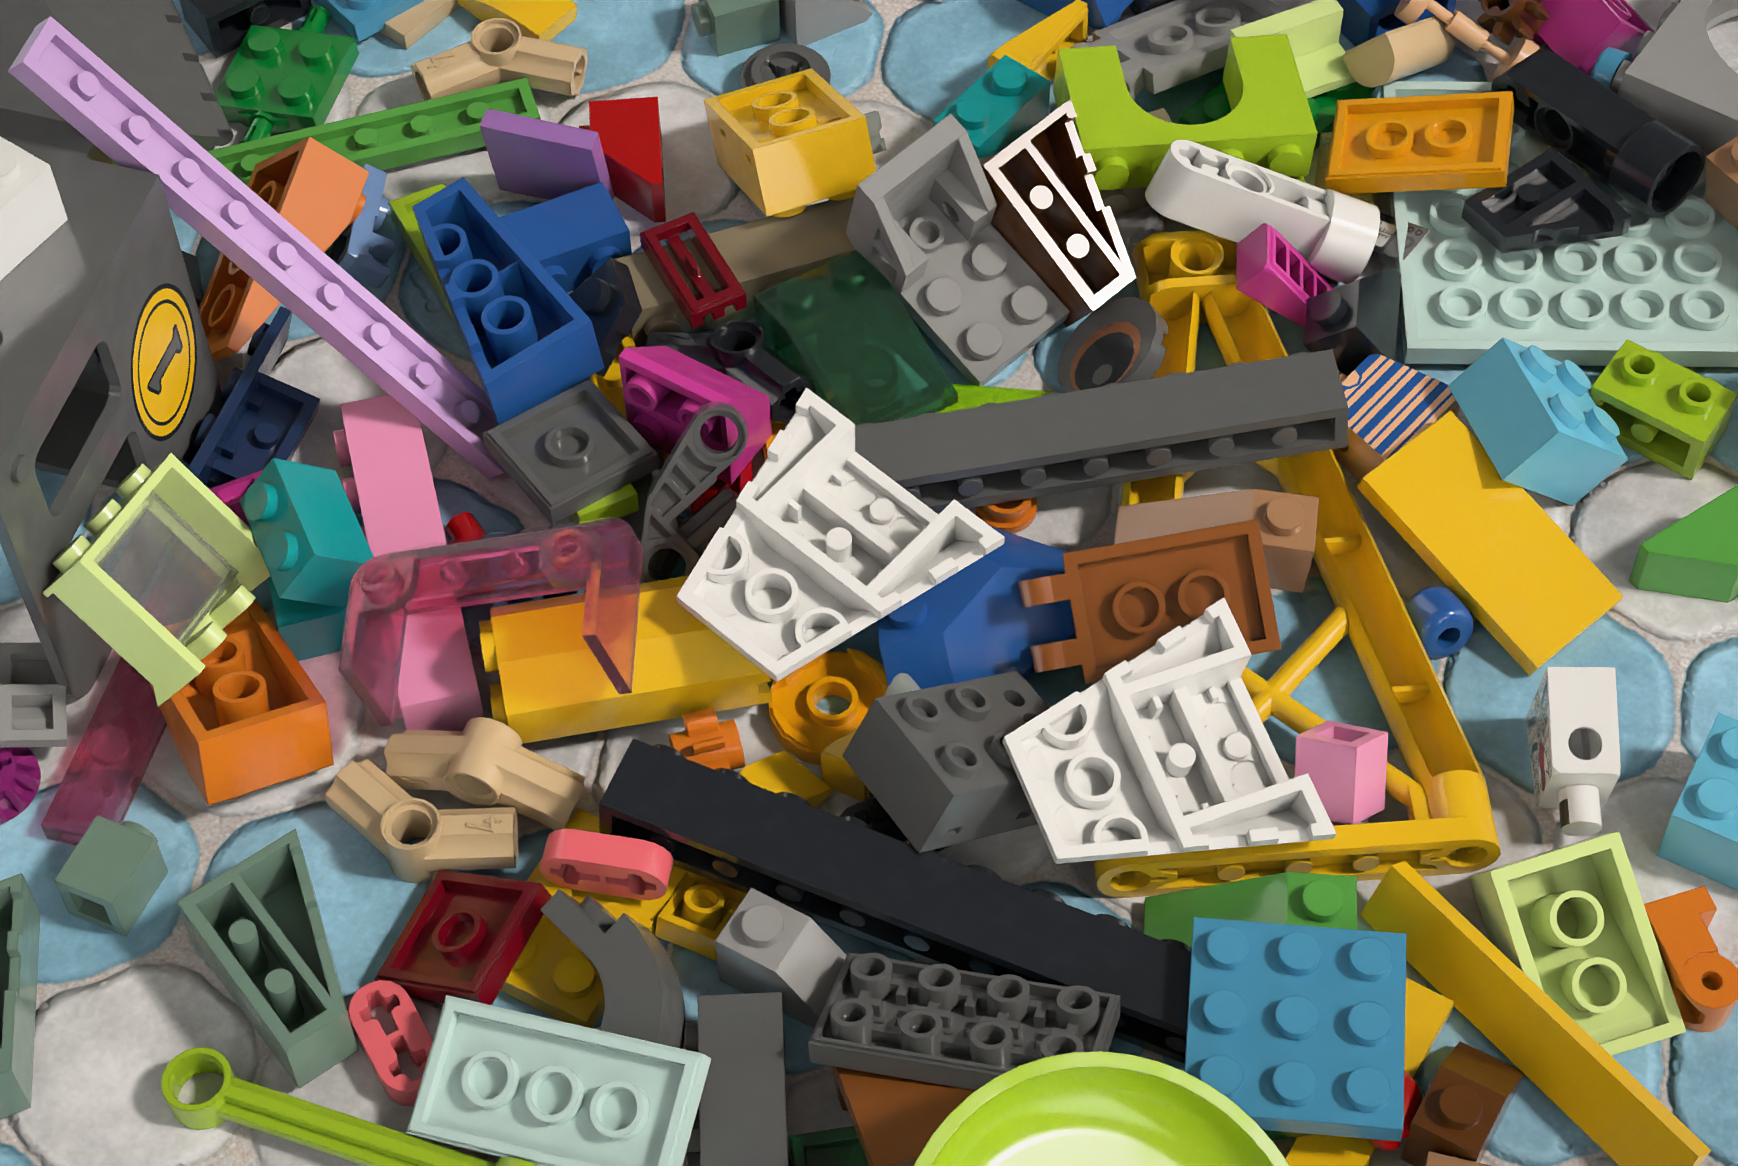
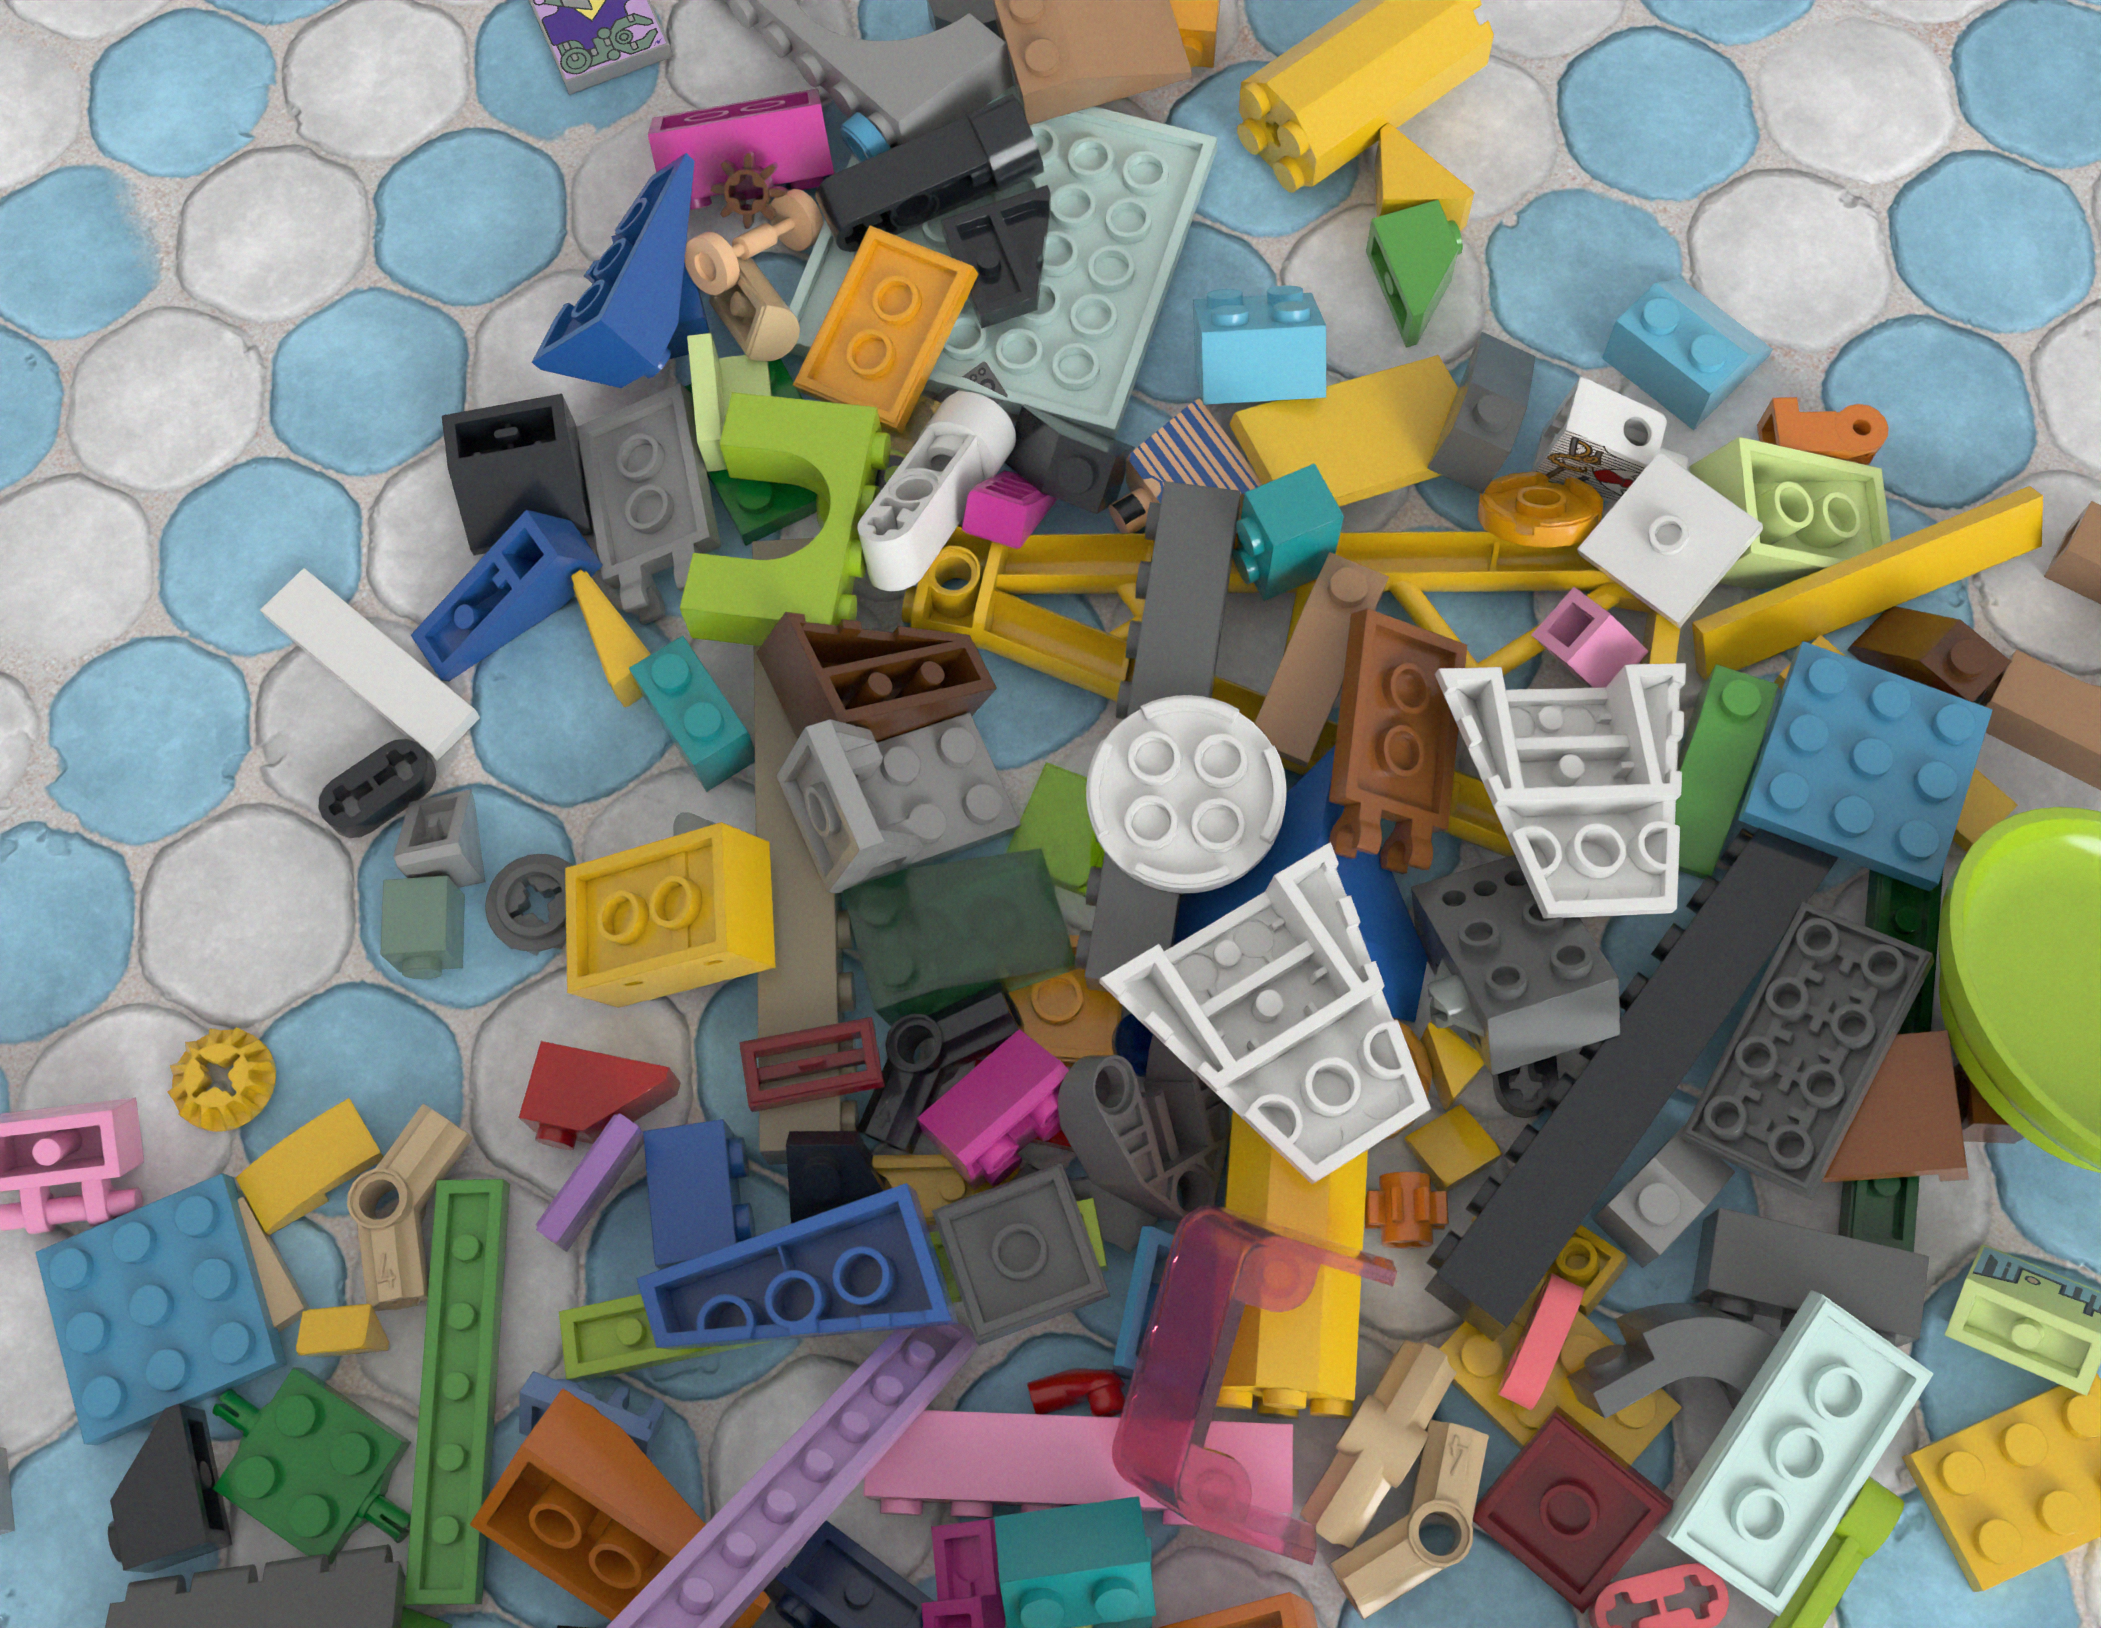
camera: 70 degrees left, 15 degrees up
tile [1058,296,1169,392] -> none
blue piece [1404,586,1473,659] -> none
lime brick [1590,339,1738,480] -> none
none -> yellow slope [296,1304,389,1358]
none -> white tile [1086,695,1286,893]
none -> teal brick [1233,463,1344,601]
none -> dark grey slope [1427,332,1536,494]
none -> light orange tile [1477,471,1604,548]
none -> white plate [1578,451,1763,629]

